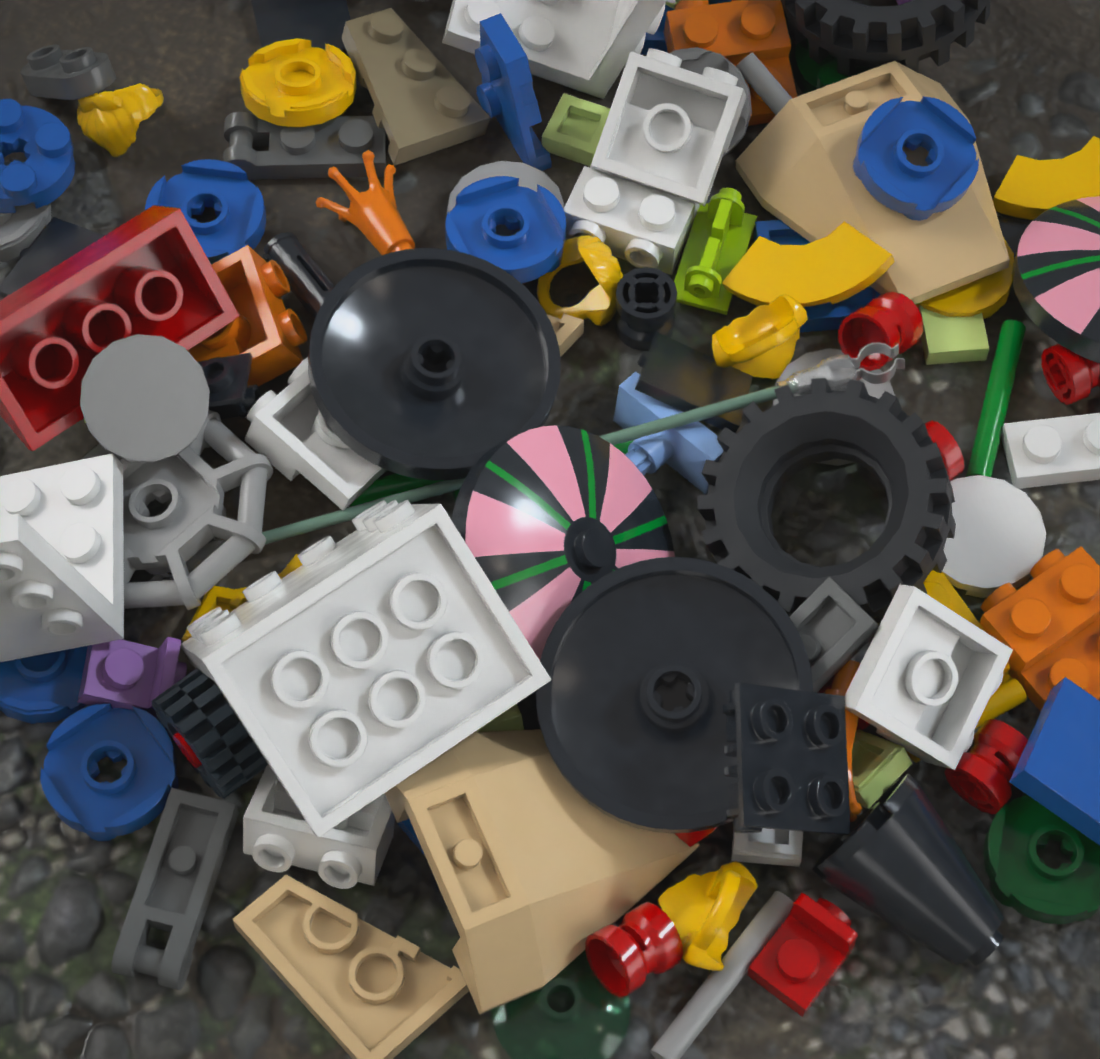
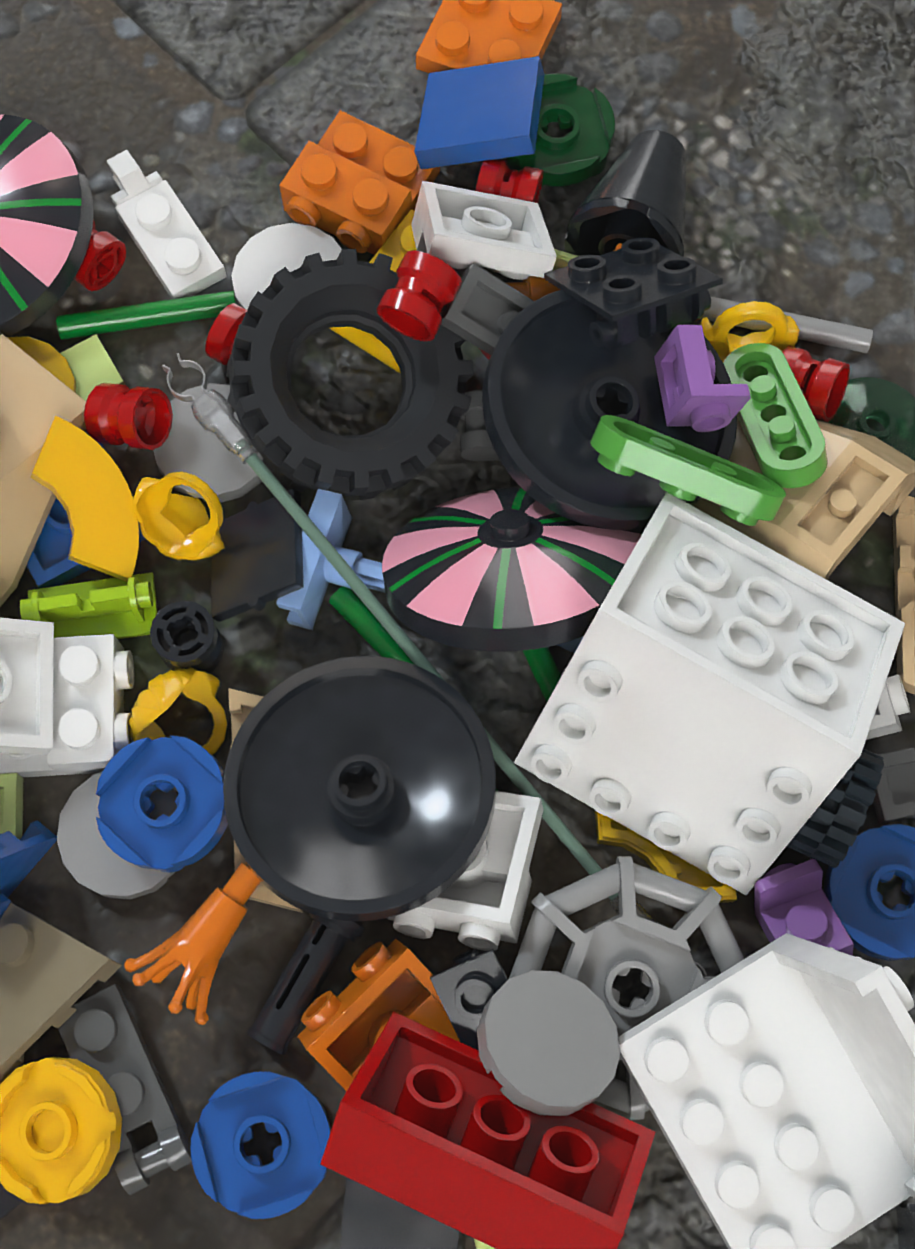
camera: 115 degrees left, 10 degrees up
red bracket [747,893,858,1017] -> none
none -> red wheel [376,250,462,342]
none -> bright green plate [590,415,786,526]
none -> medium lavender bracket [654,325,751,432]
none -> bright green plate [723,343,828,488]

